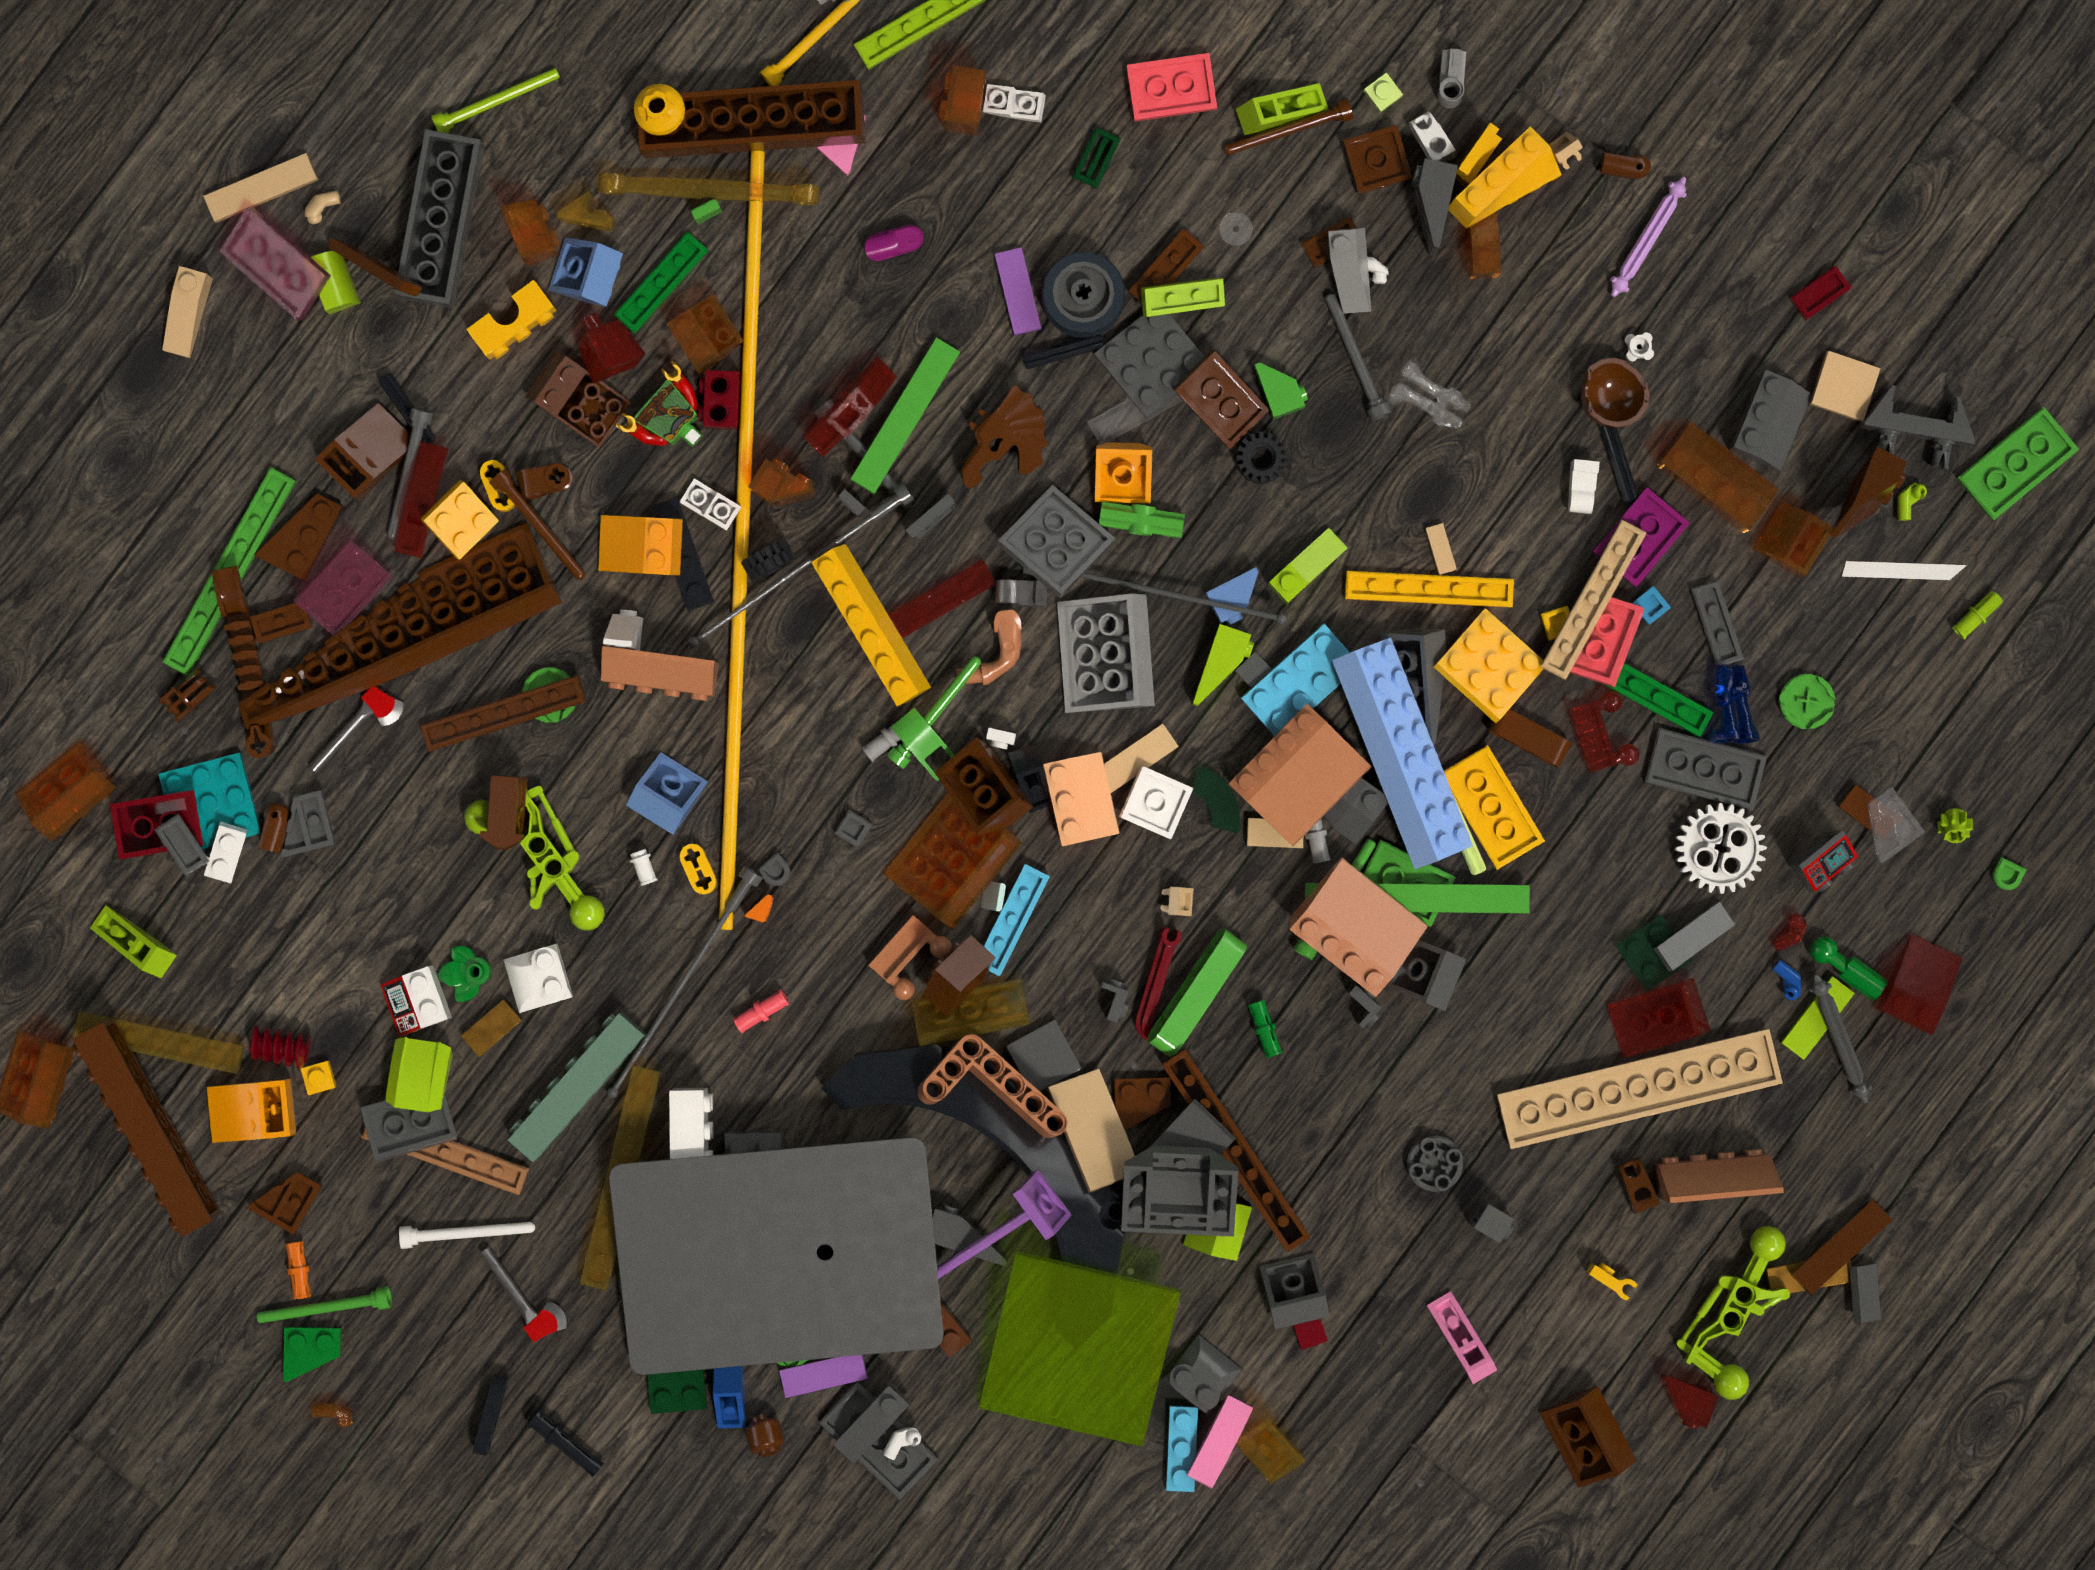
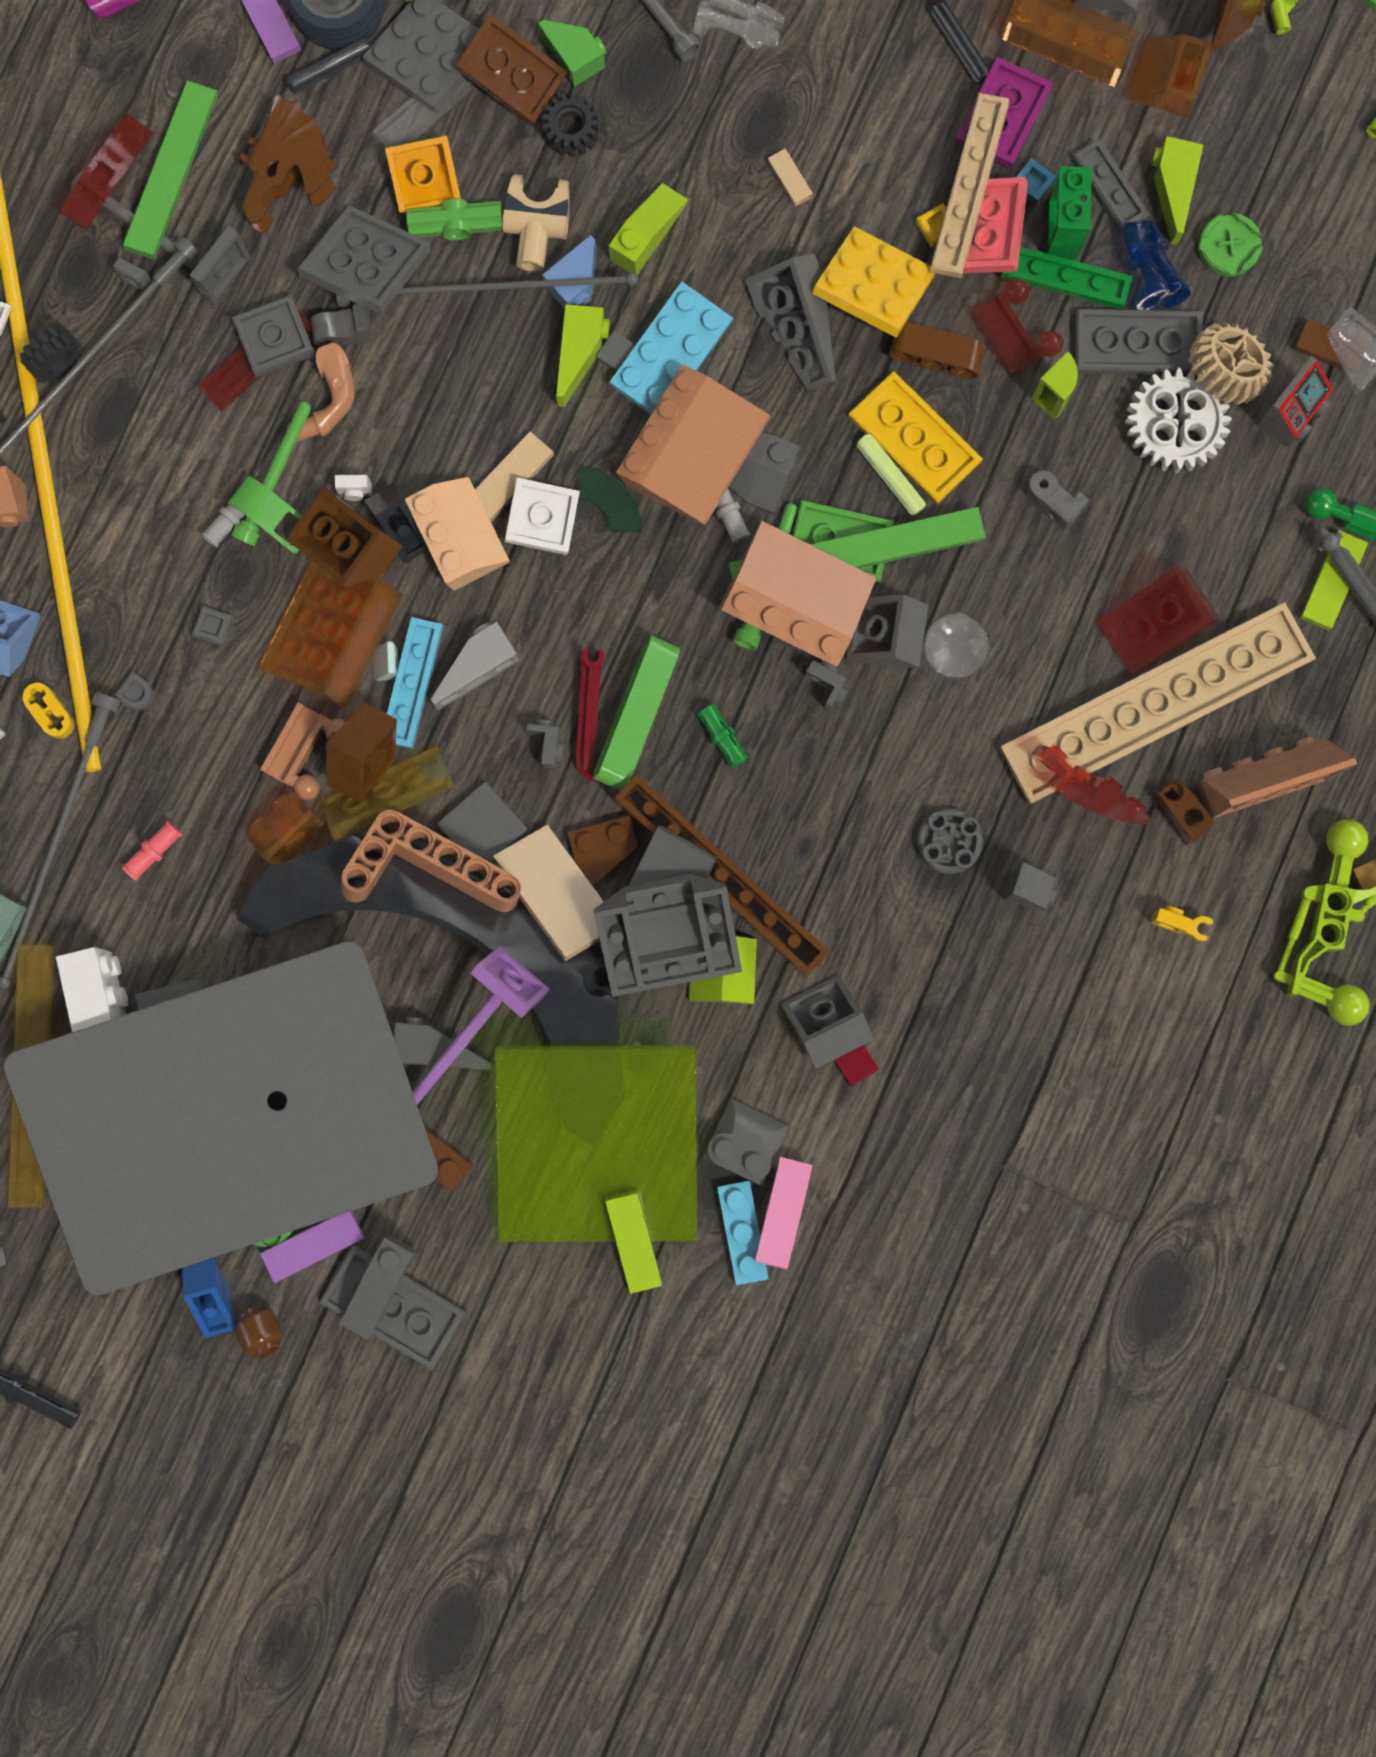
camera: 10 degrees left, 5 degrees down
dark green plate [647,1369,708,1414] -> none
orange slope [744,894,774,922] -> none
clear orange slope [748,458,817,507] -> none
yellow brick [811,544,931,706] -> none
white arm [882,1427,921,1460] -> none
light grey slope [1057,594,1155,713] -> none
tan tile [1161,887,1194,916] -> none
clear yellow slope [1236,1413,1306,1484] -> none
tan tile [1247,818,1304,848] -> none
light blue brick [1332,638,1473,869] -> none
yellow tile [1345,571,1514,608] -> none
bright pink slope [1427,1291,1497,1384] -> none
reddish brown slope [1540,1386,1637,1488] -> none
white leg [1568,459,1599,514] -> none
clear green plate [1614,914,1693,992] -> none
tile [1653,902,1735,972] -> none
clear red slope [1661,1373,1719,1430] -> none
clear red arm [1772,913,1807,952] -> none
blue arm [1772,959,1802,1001] -> none
white sticker [1842,561,1967,580] -> none
none -> dark grey tile [232,295,315,378]
none -> clear orange slope [246,792,324,866]
none -> light grey slope [431,622,519,710]
none -> tan connector [503,174,570,272]
none -> lime tile [605,1190,662,1294]
none -> clear dish [924,613,989,678]
none -> flat silver leg [1027,470,1090,531]
none -> clear red slope [1031,744,1152,824]
none -> lime brick [1032,351,1078,420]
none -> green window [1046,166,1092,259]
none -> lime slope [1151,136,1203,245]
none -> tan gear [1188,321,1274,405]

